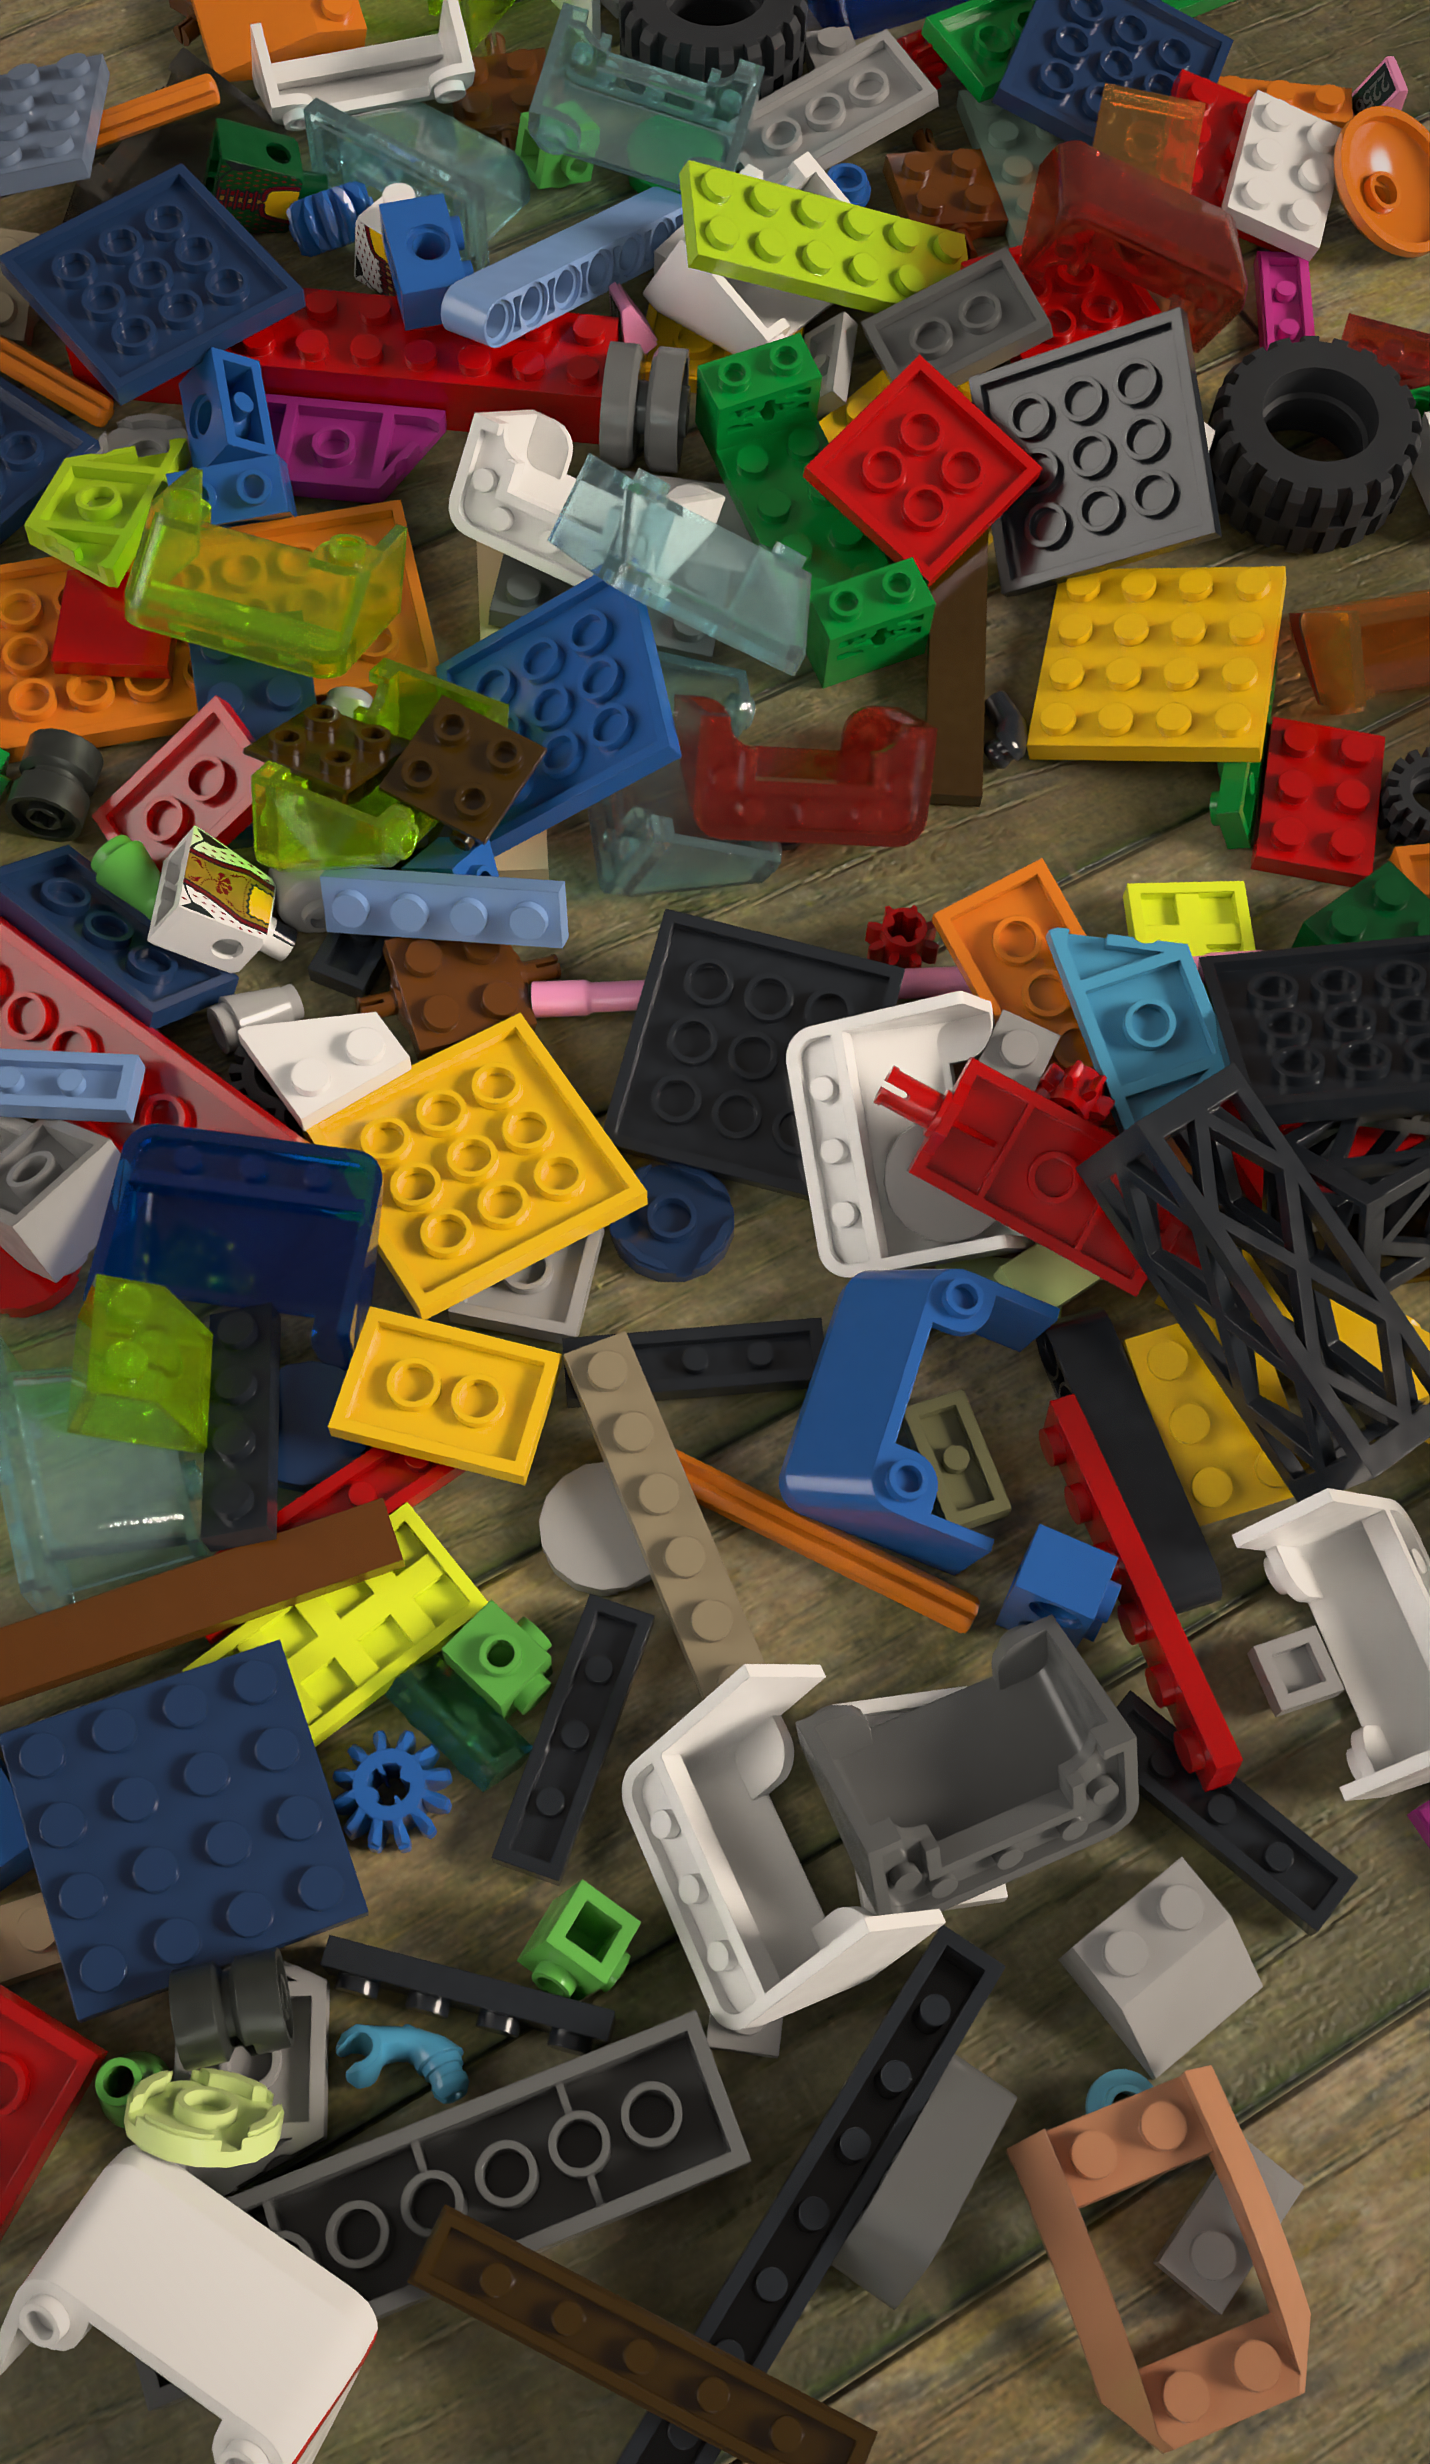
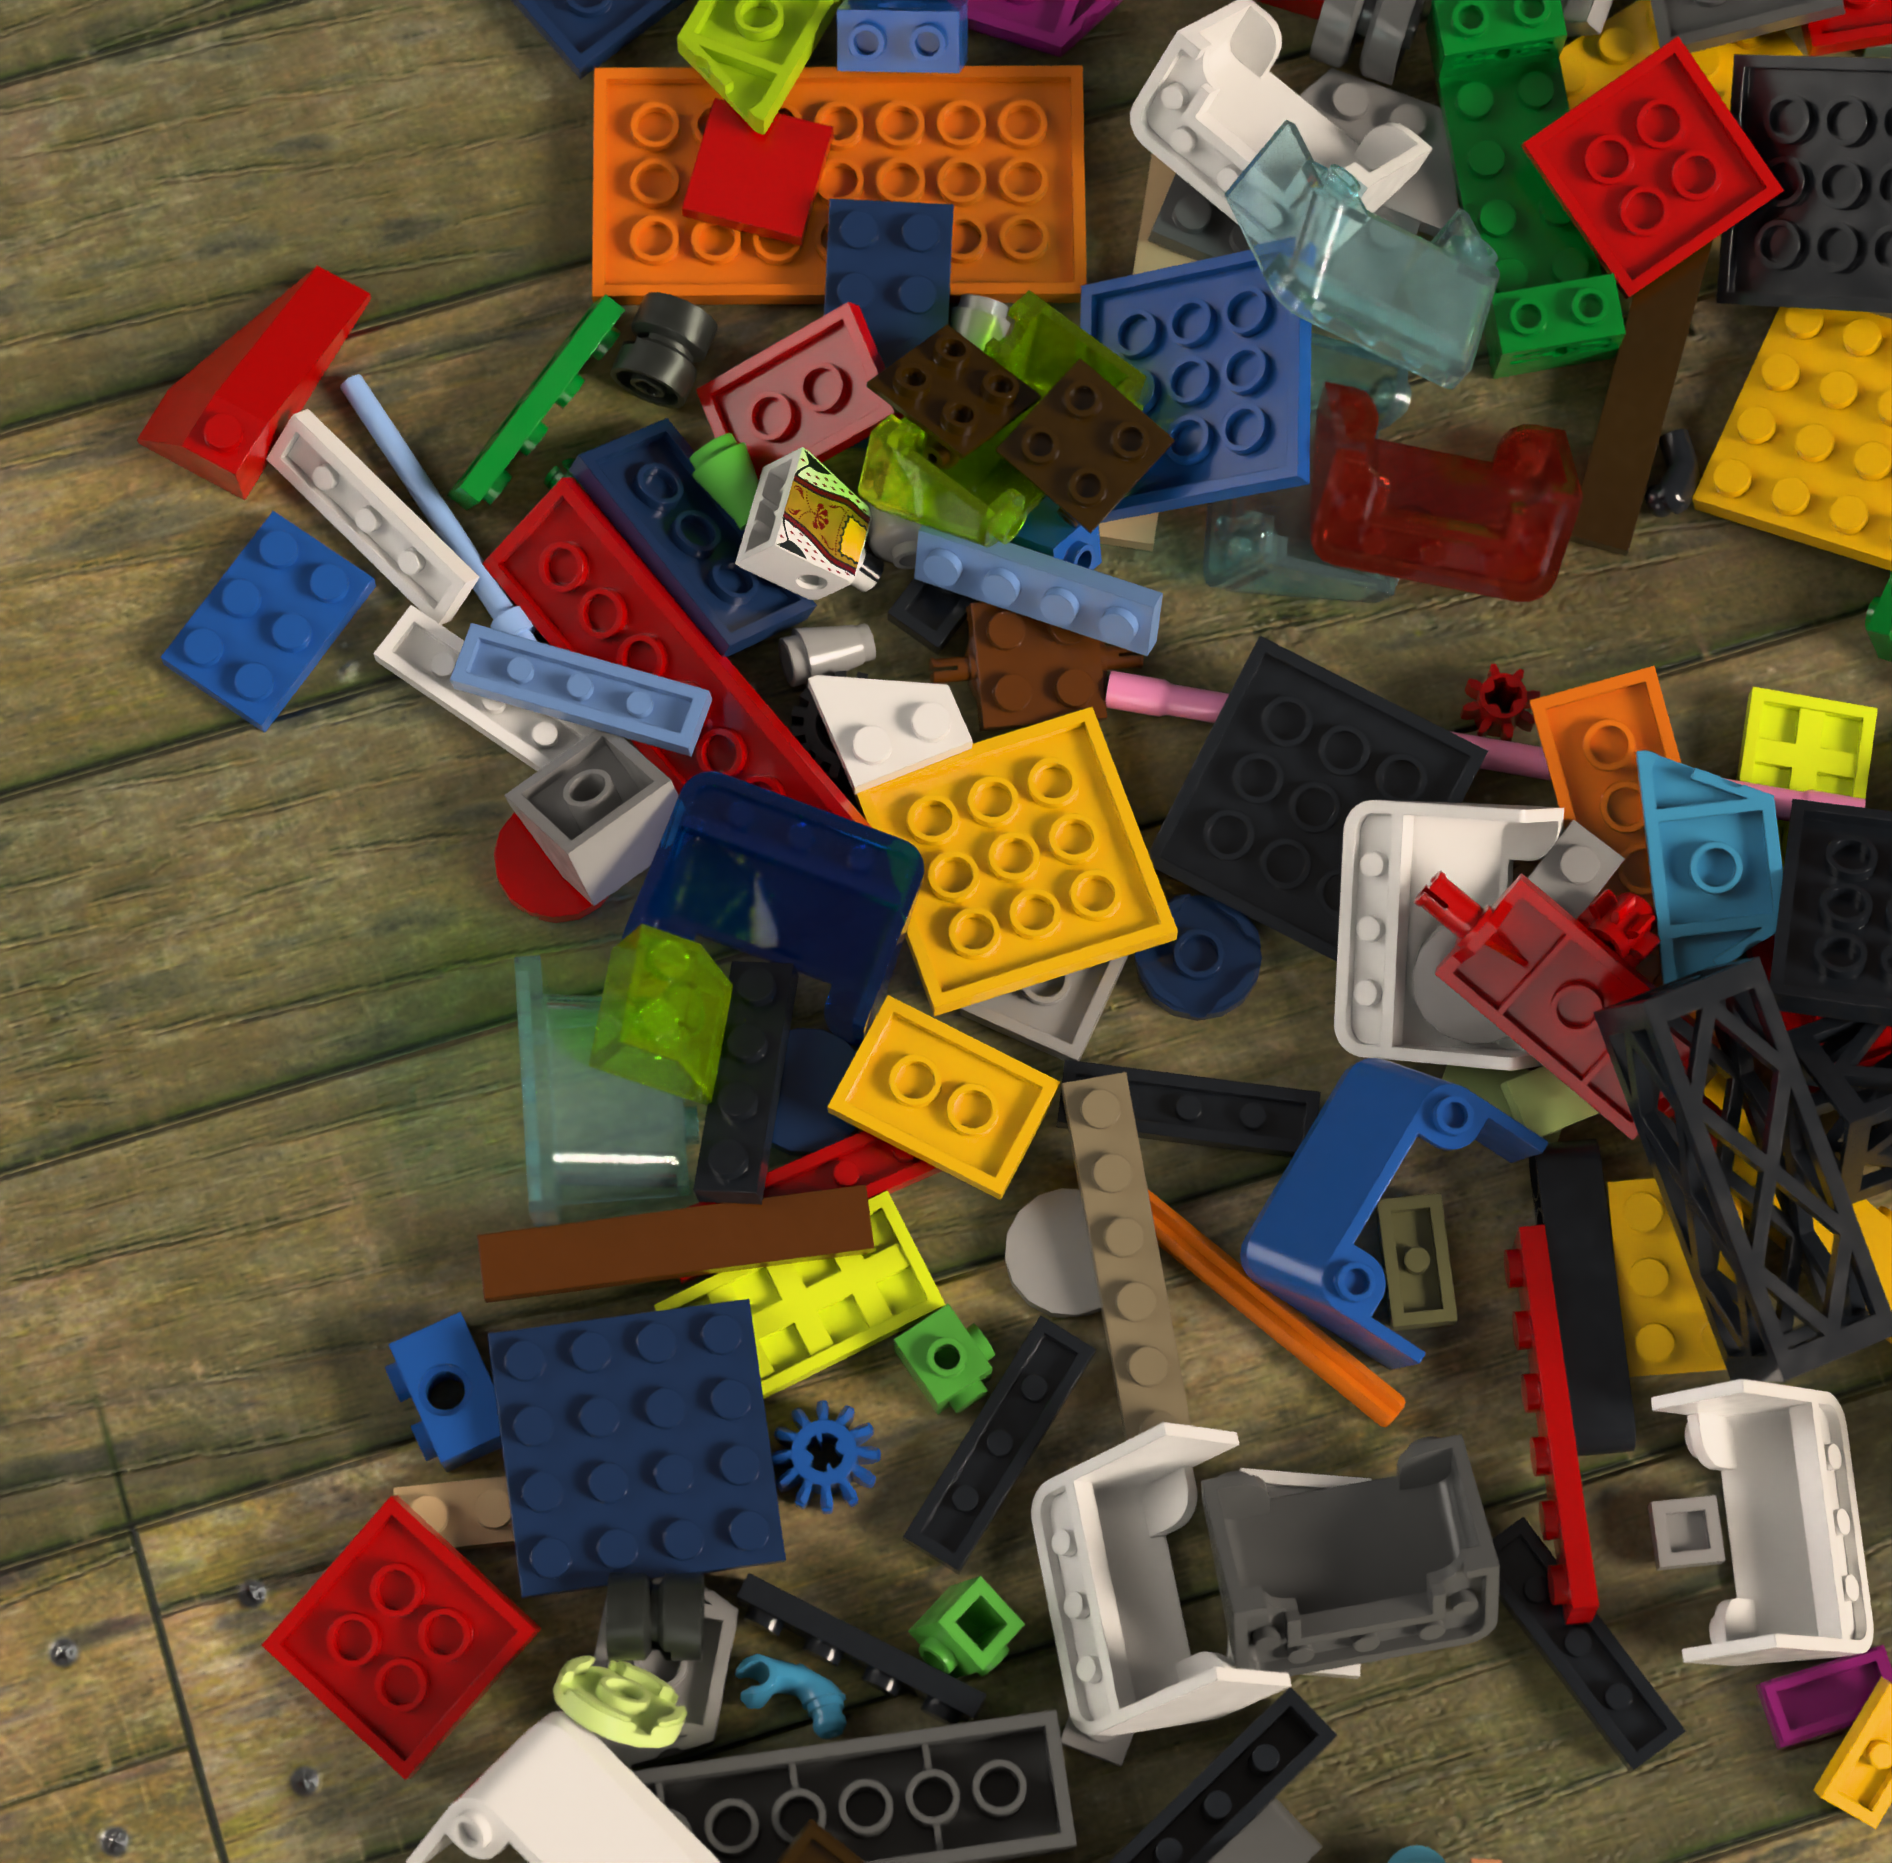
camera: 15 degrees right, 10 degrees up
bright green cone [95,2051,173,2128] -> none
clear neon green windscreen [125,467,407,679] -> none
clear green plate [384,1654,533,1793] -> none
blue brick [995,1524,1122,1648] -> none
light grey slope [1058,1857,1263,2080] -> none

